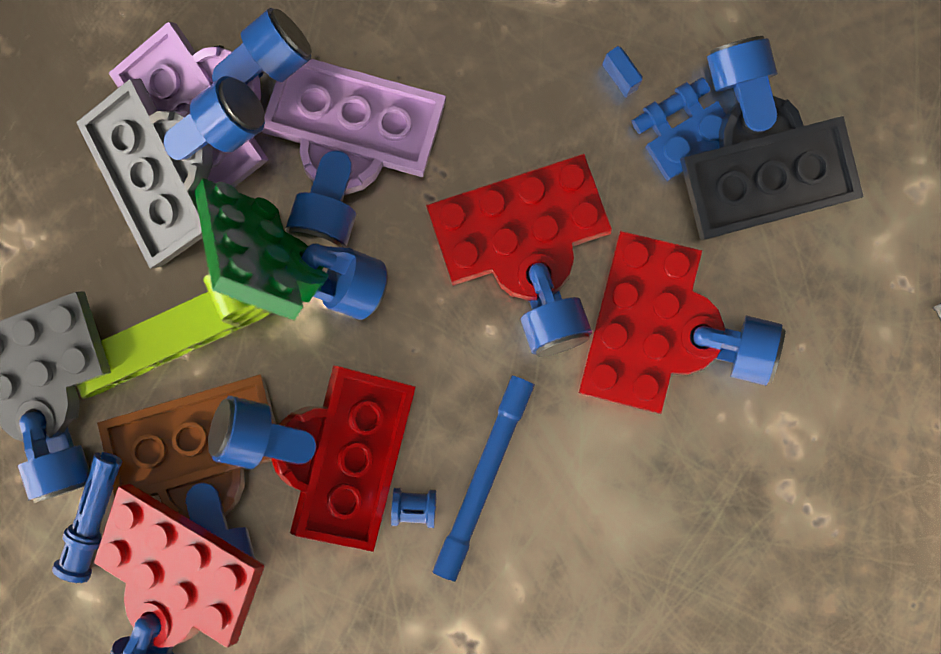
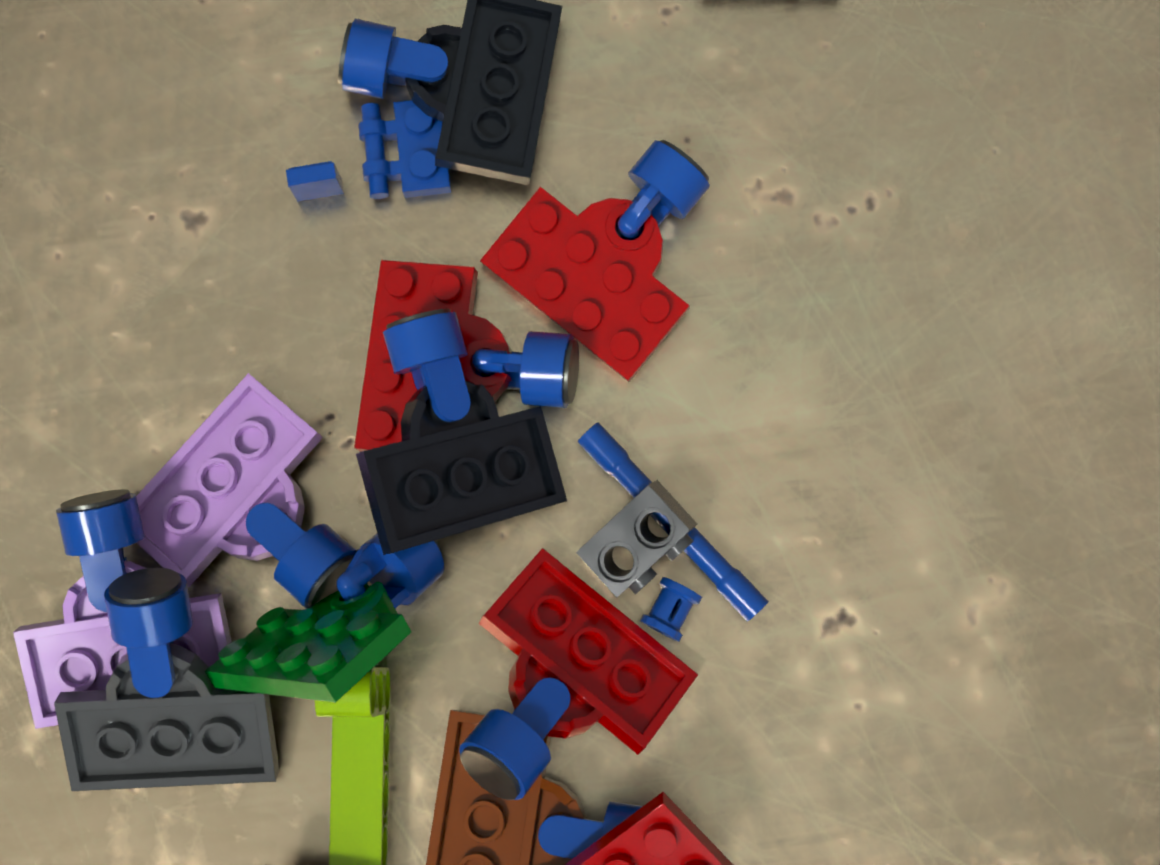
camera: 65 degrees left, 5 degrees down
none -> black plate [356,309,567,555]
none -> dark grey brick [576,480,697,597]

